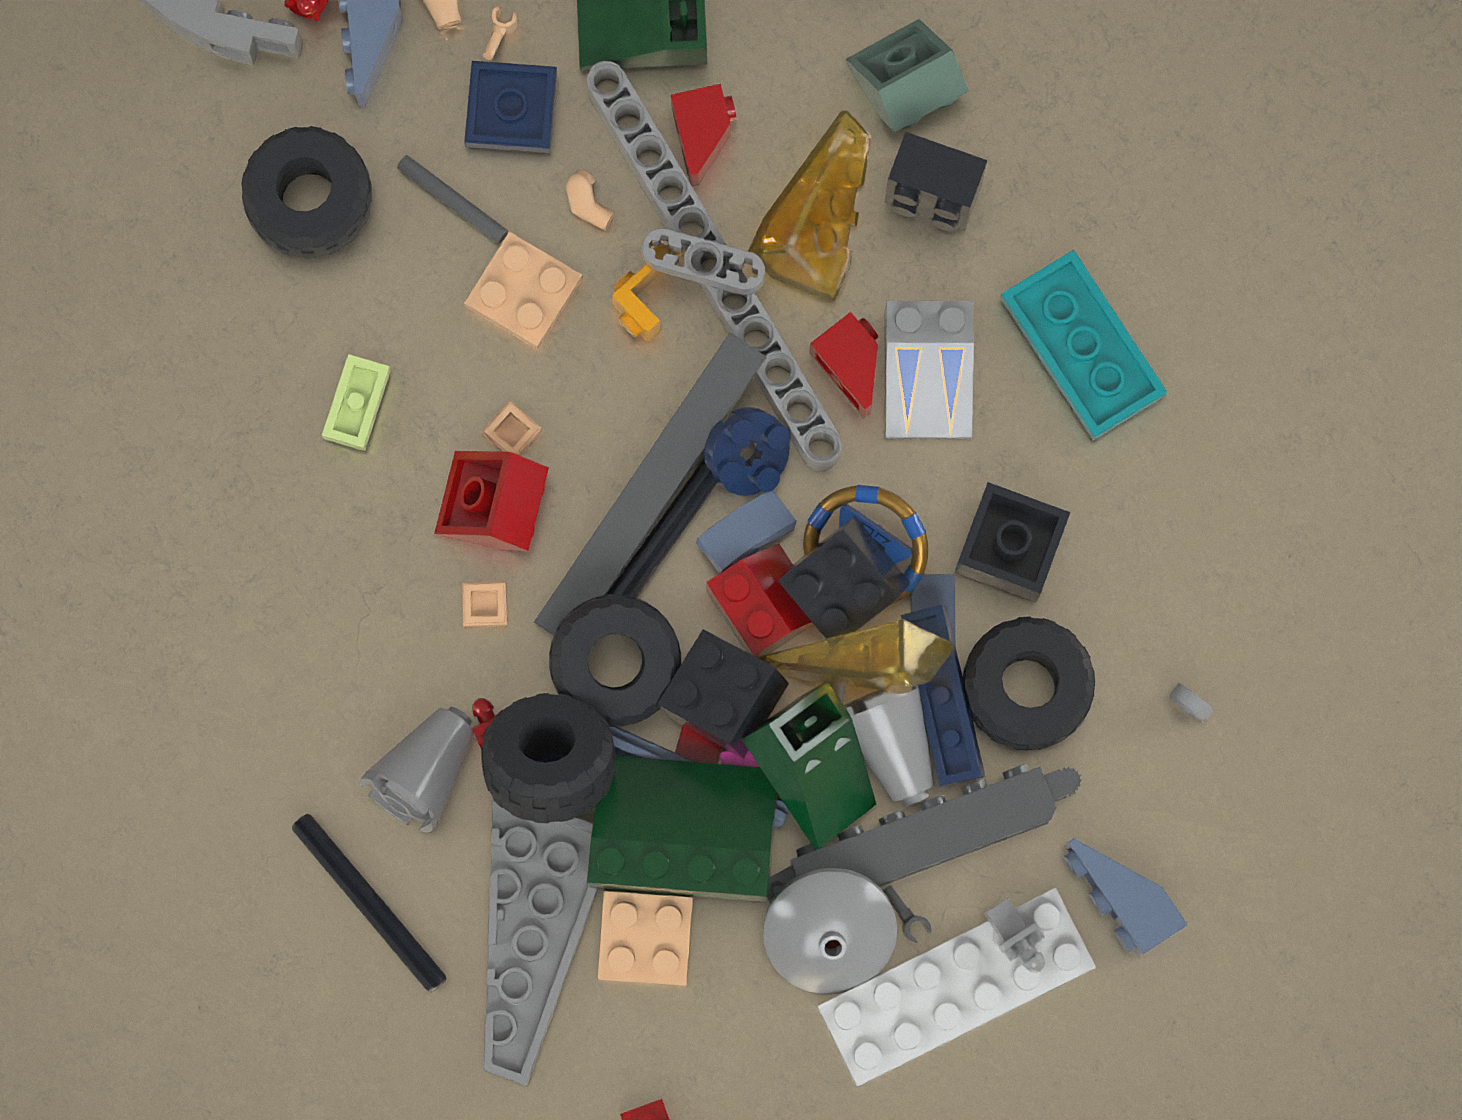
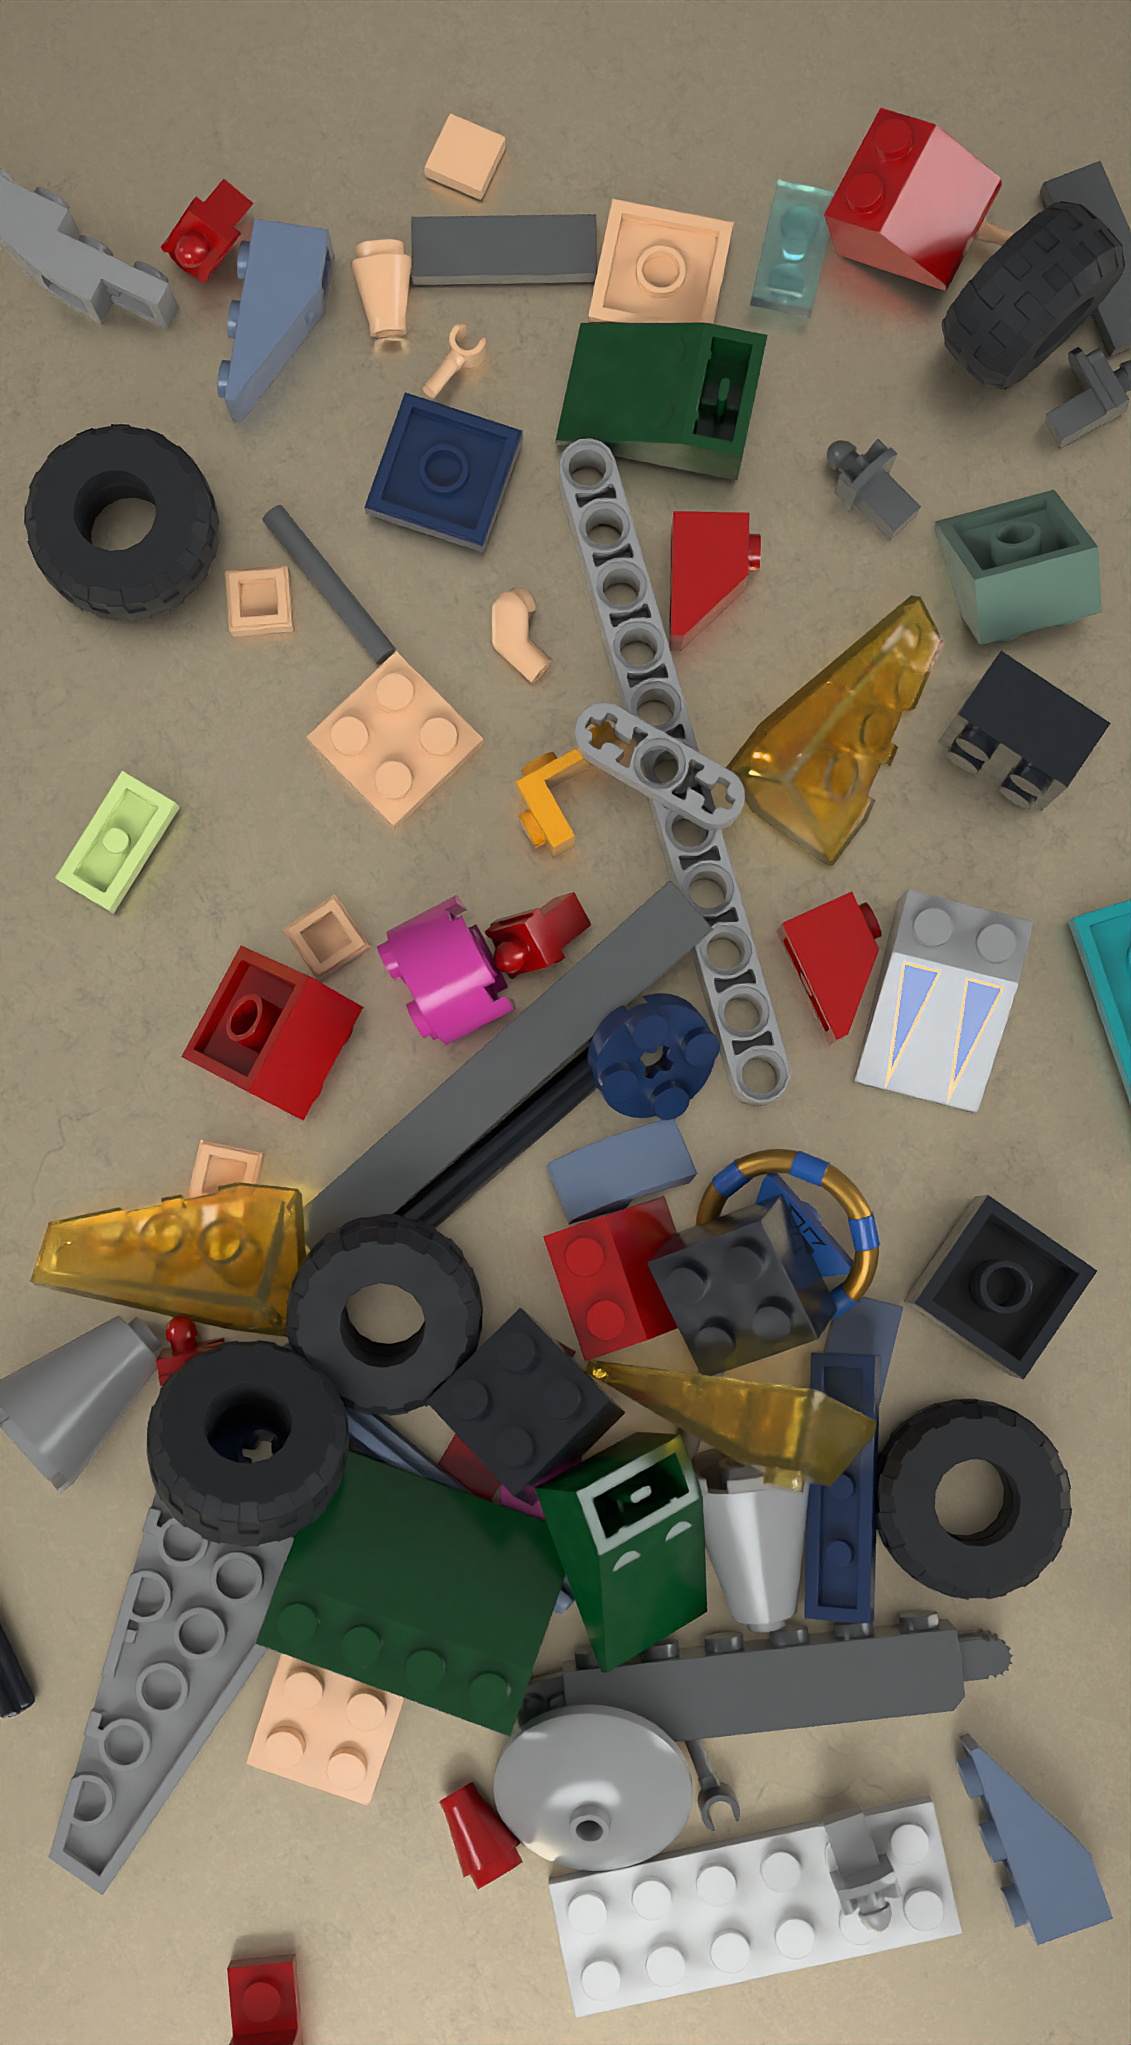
camera: 15 degrees right, 5 degrees up
none -> clear yellow wedge [30,1182,306,1337]
none -> light nougat tile [225,565,294,637]
none -> dark pink brick [377,895,516,1045]
none -> red cone [439,1781,523,1889]
none -> red piece [485,892,592,979]
none -> dark grey piece [827,439,921,541]

